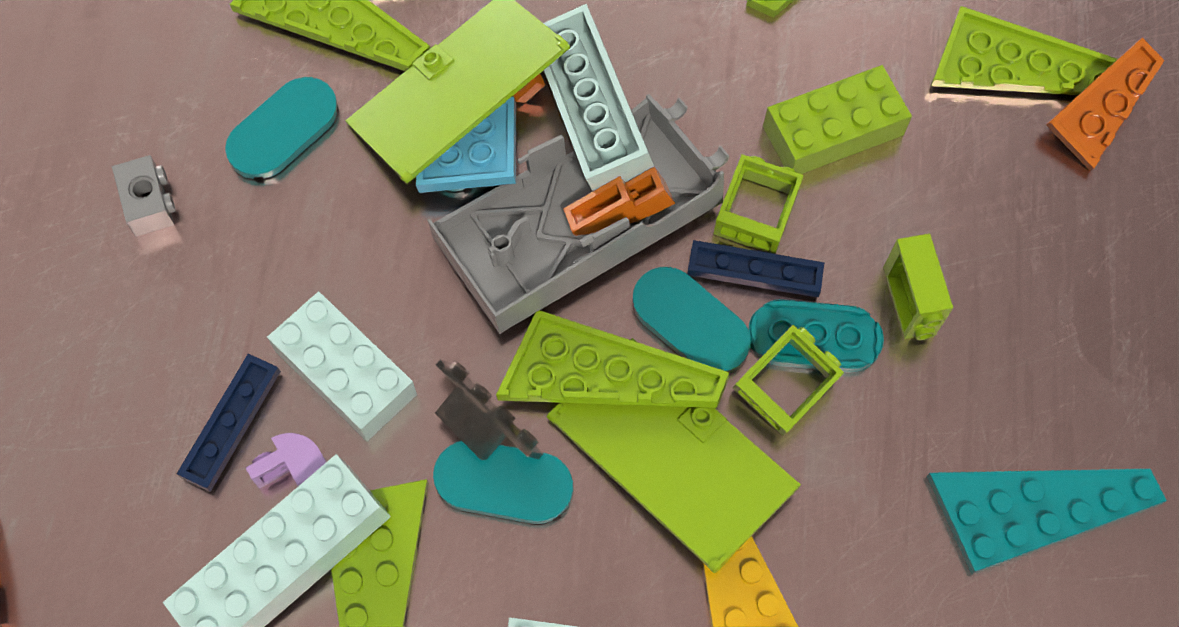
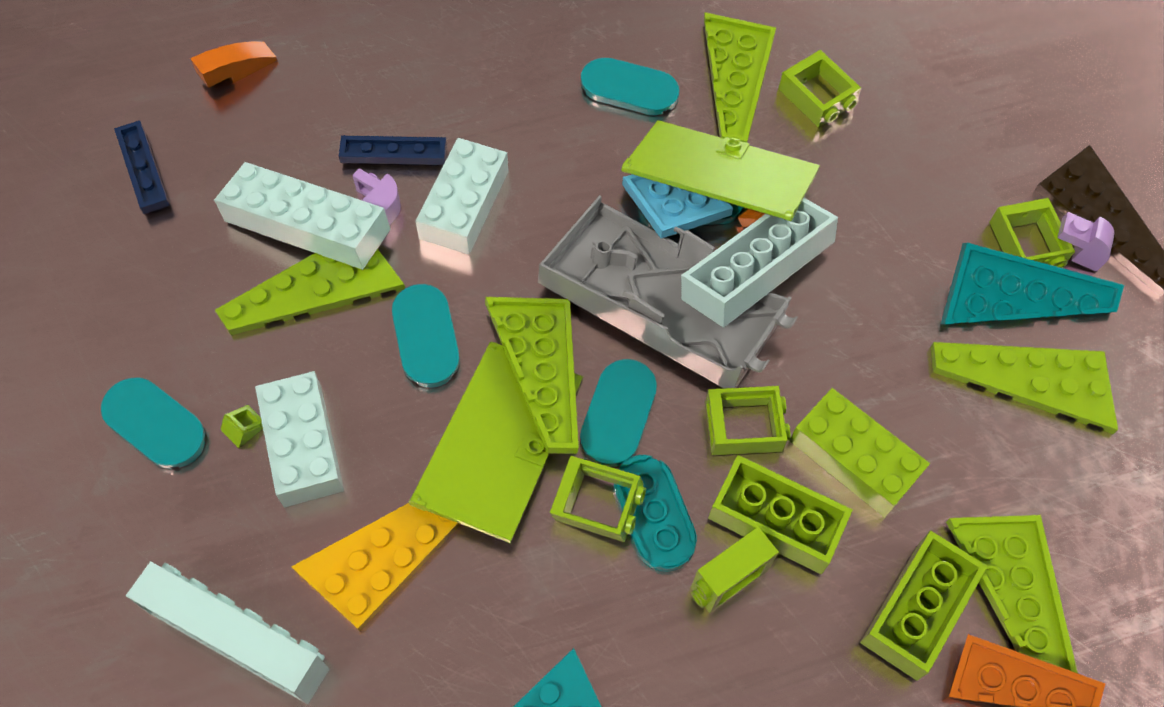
camera: 65 degrees right, 5 degrees down
light grey brick [112,155,176,236] -> none
clear smoke bracket [435,359,544,460] -> none
orange slope [563,166,675,236] -> none
dark blue plate [687,240,825,298] -> none
none -> lime brick [708,455,853,575]
none -> lime brick [860,530,988,681]

